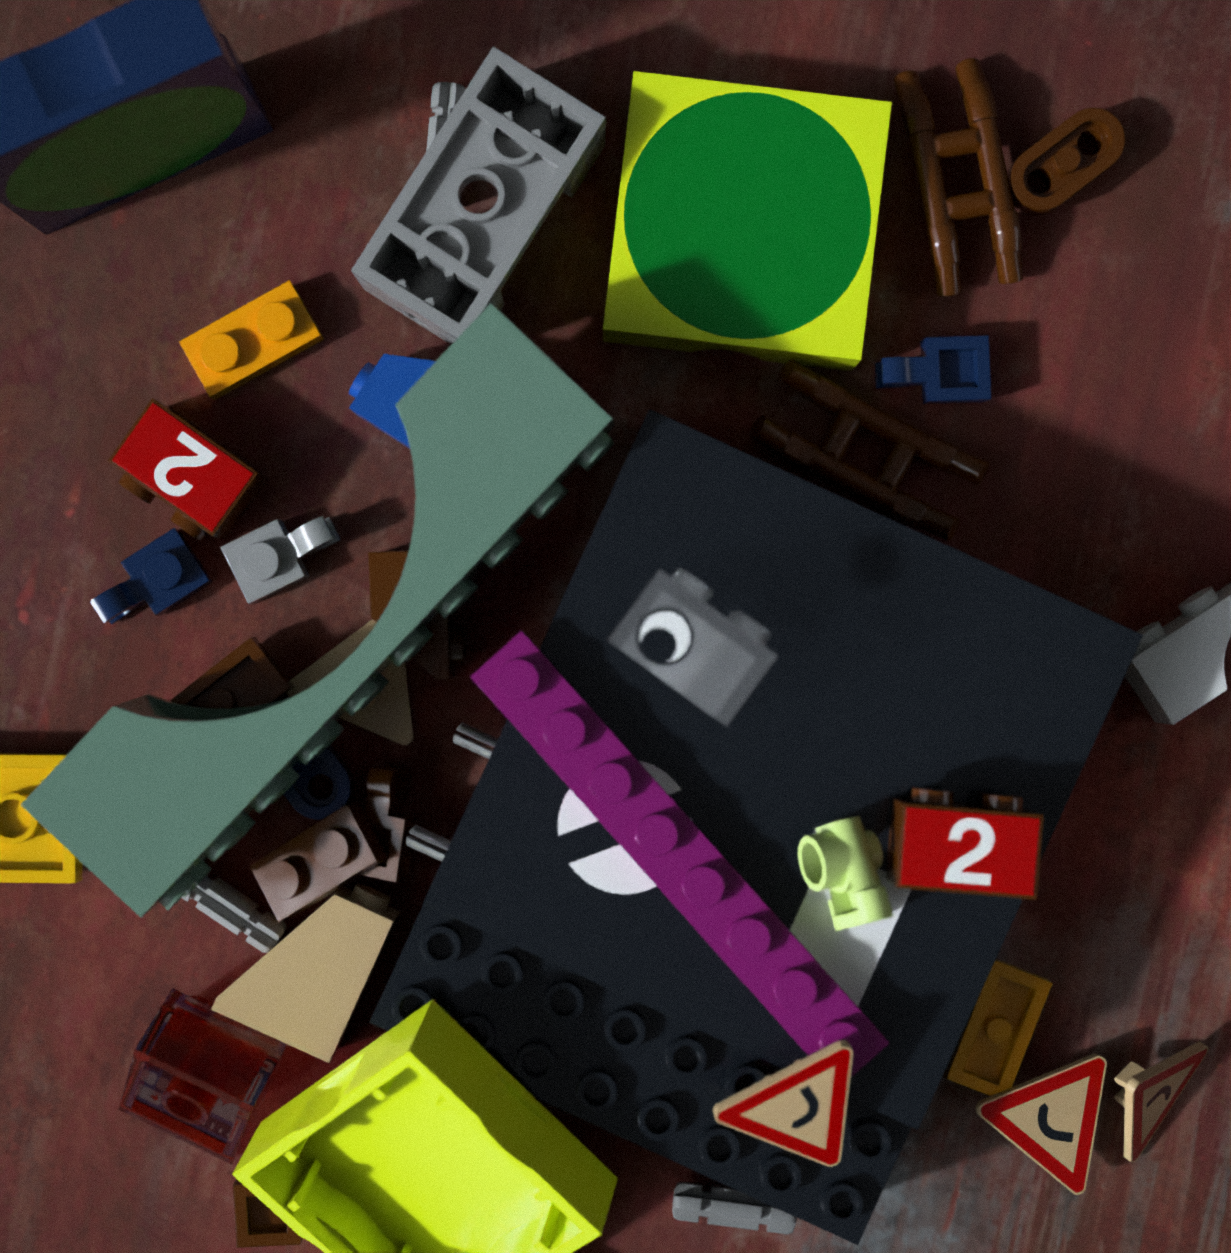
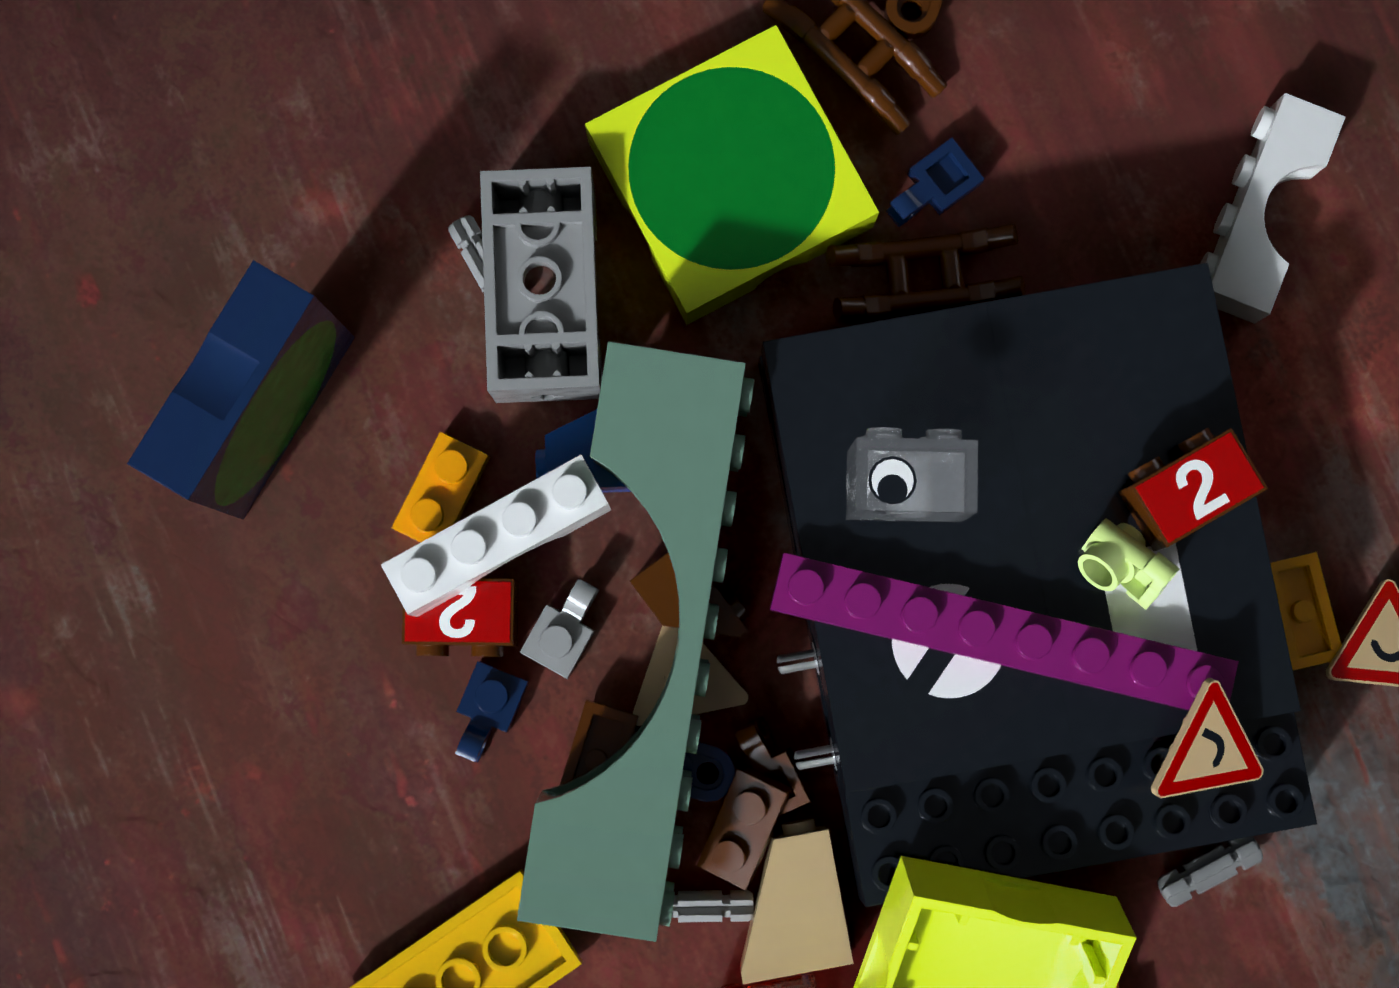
camera: 40 degrees left, 5 degrees down
none -> white arch [381,455,611,617]

